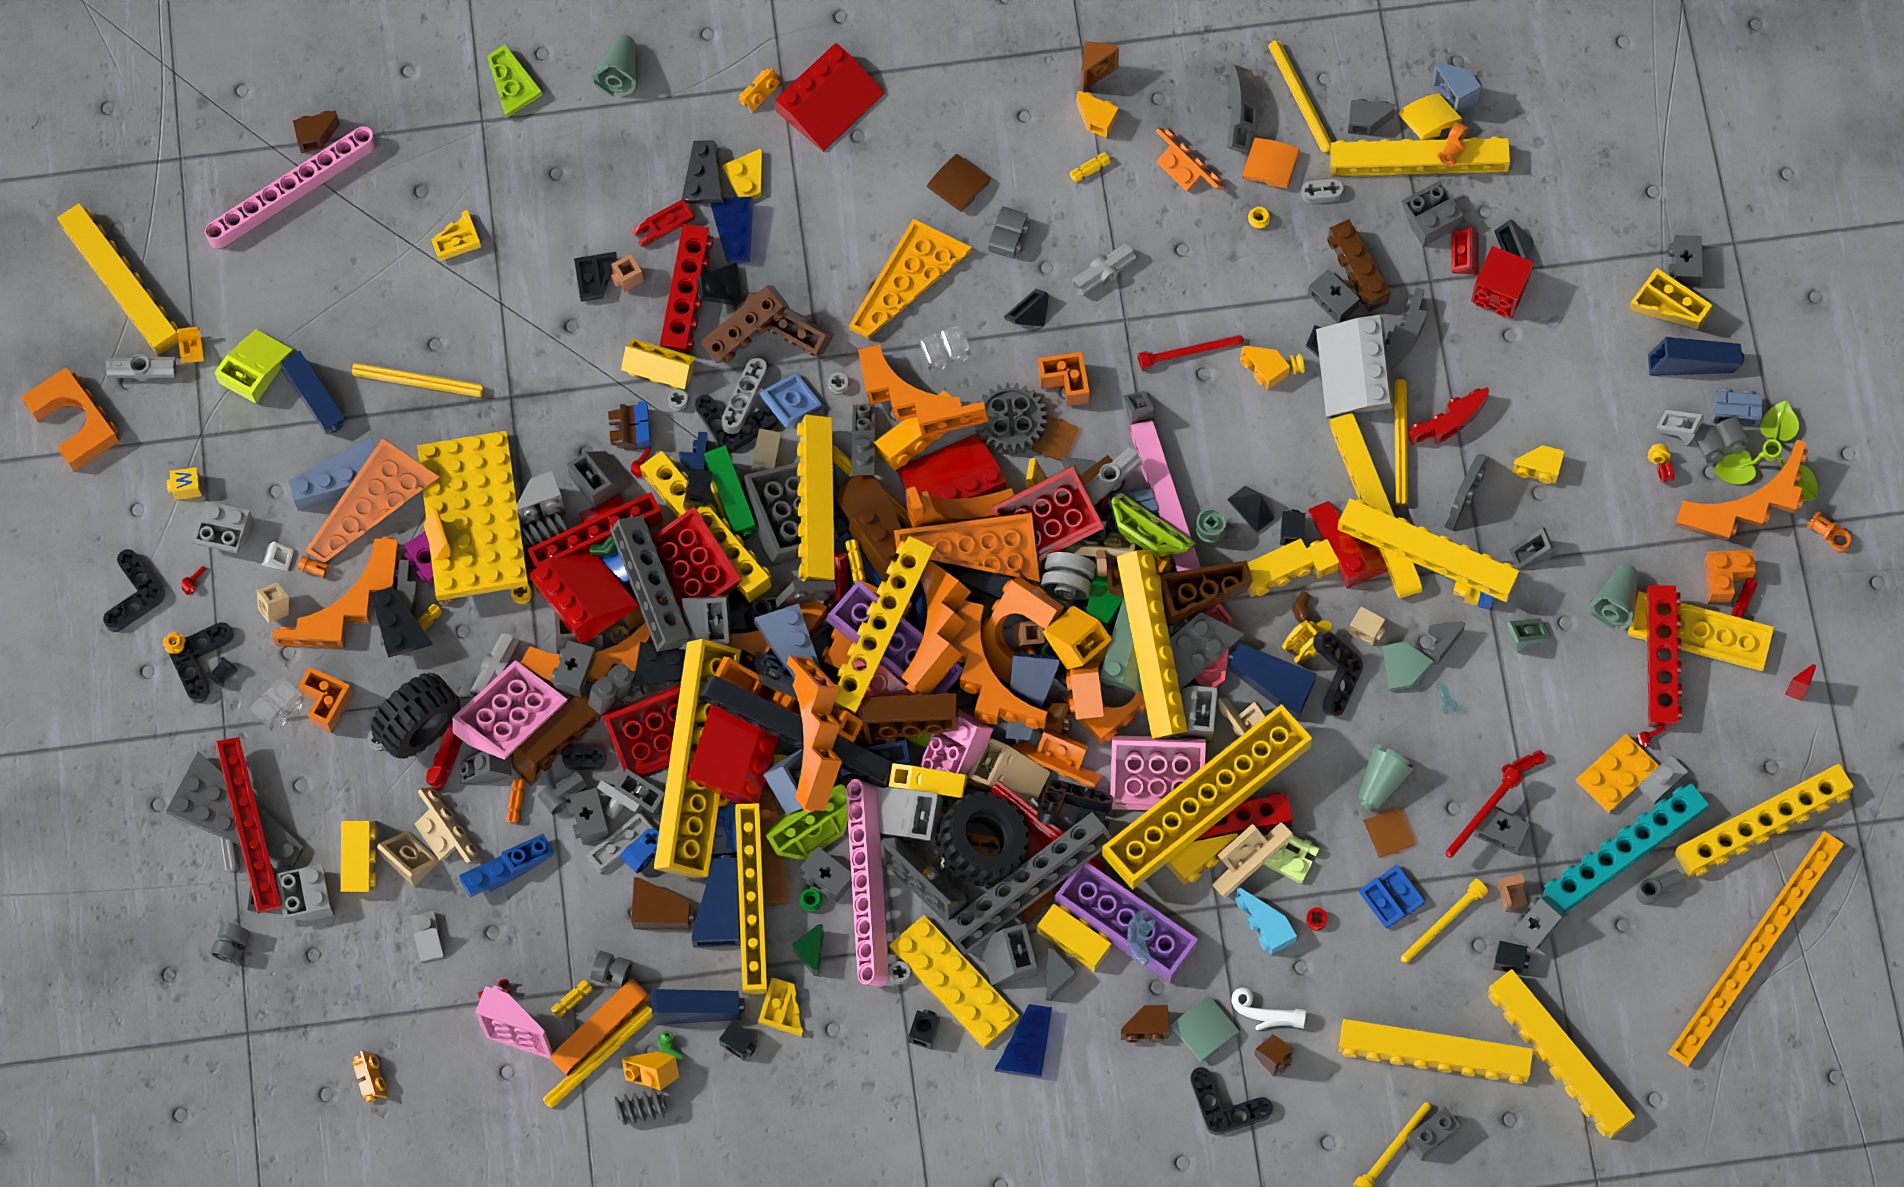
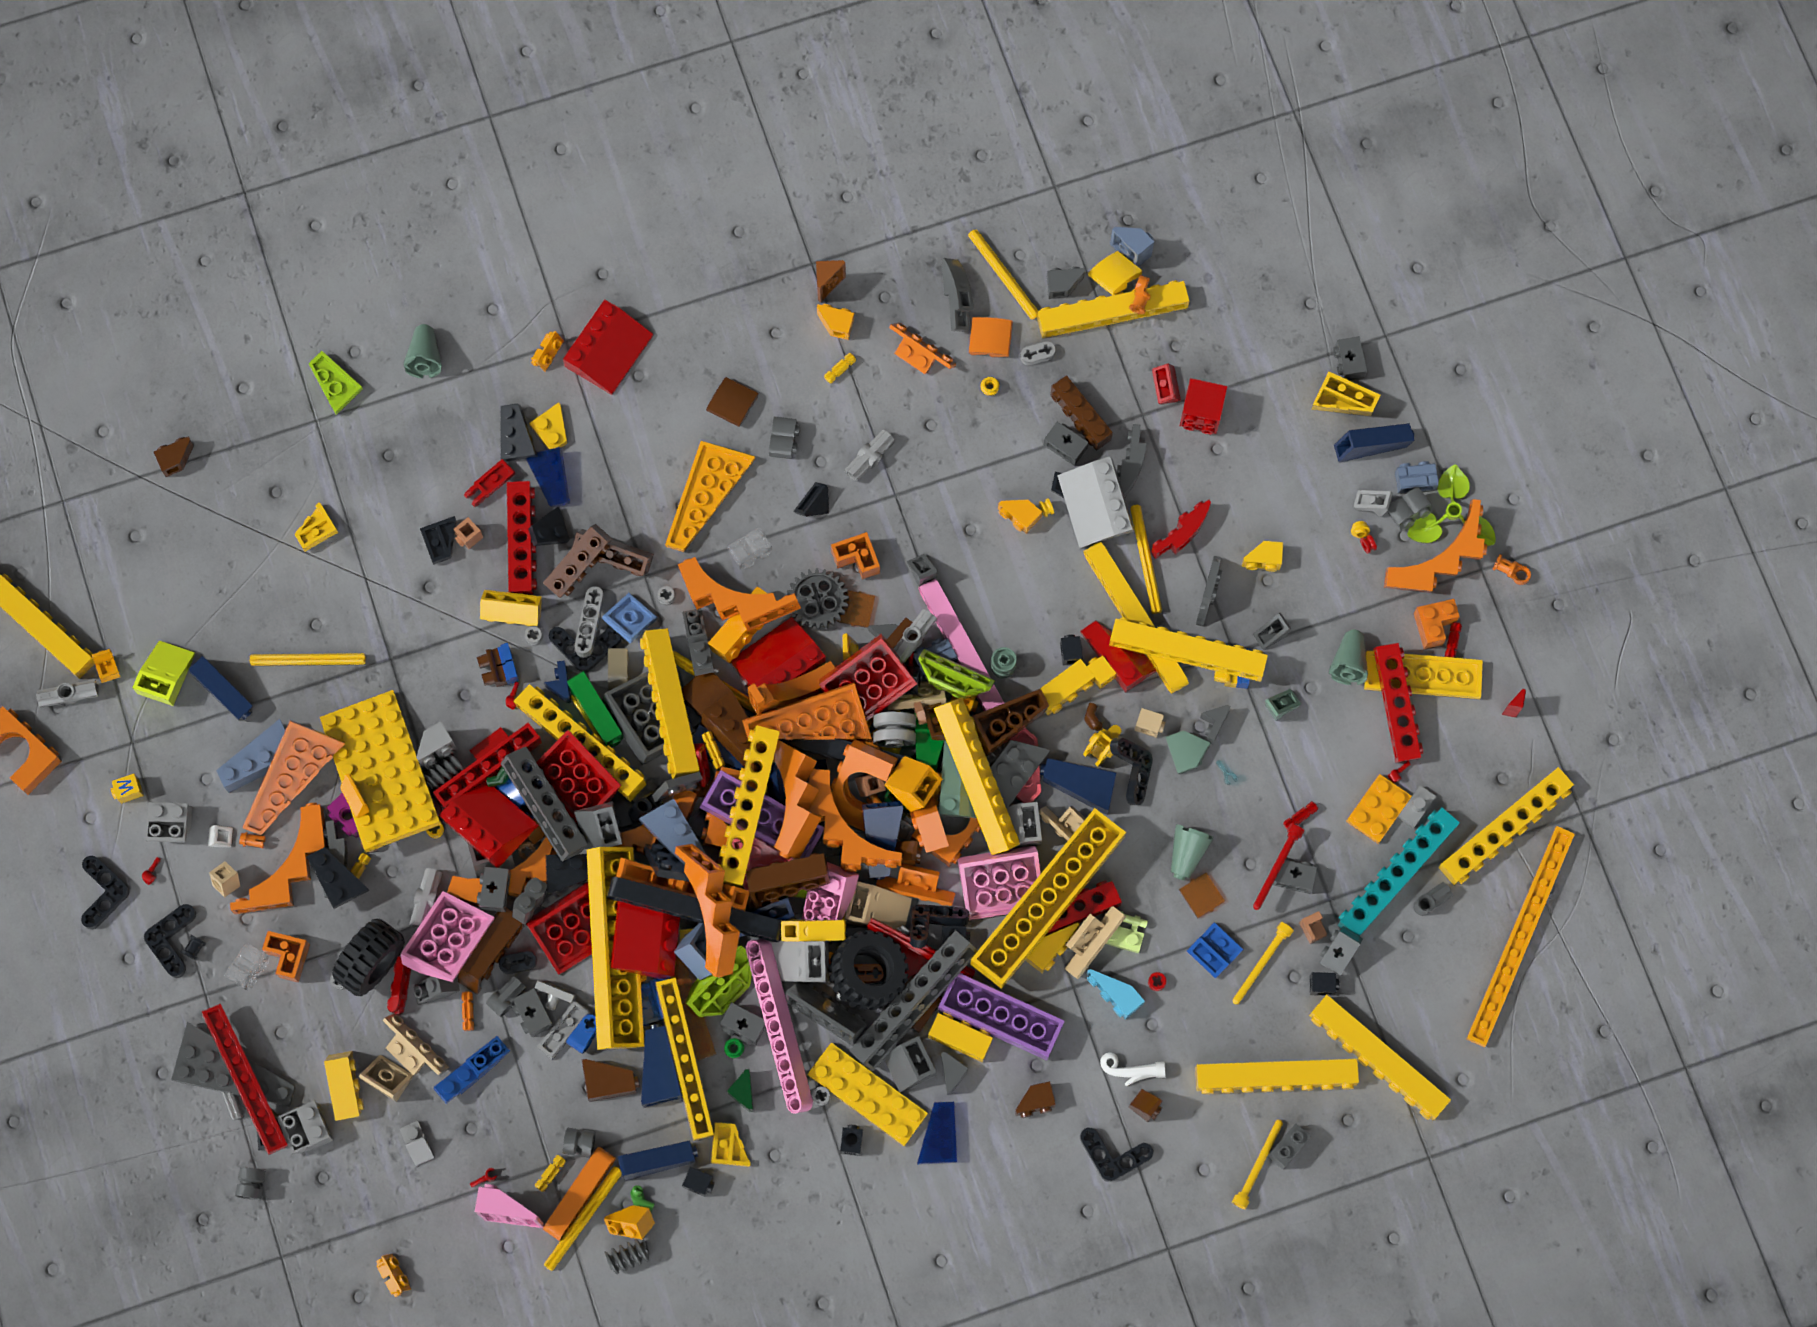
camera: 15 degrees left, 5 degrees up
light orange plate [163,632,186,654] -> none
bright pink beam [205,126,376,249] -> none
dark grey slope [567,451,632,509] -> none
dark grey brick [614,769,665,814] -> none
black brick [684,468,713,507] -> none
clear light blue piece [1127,908,1155,966] -> none
red piece [1137,335,1244,370] -> none
sand green slope [1170,996,1240,1062] -> none
black slope [1227,486,1274,533] -> none
dark grey slope [1402,181,1463,247] -> none
black slope [1494,220,1534,259] -> none

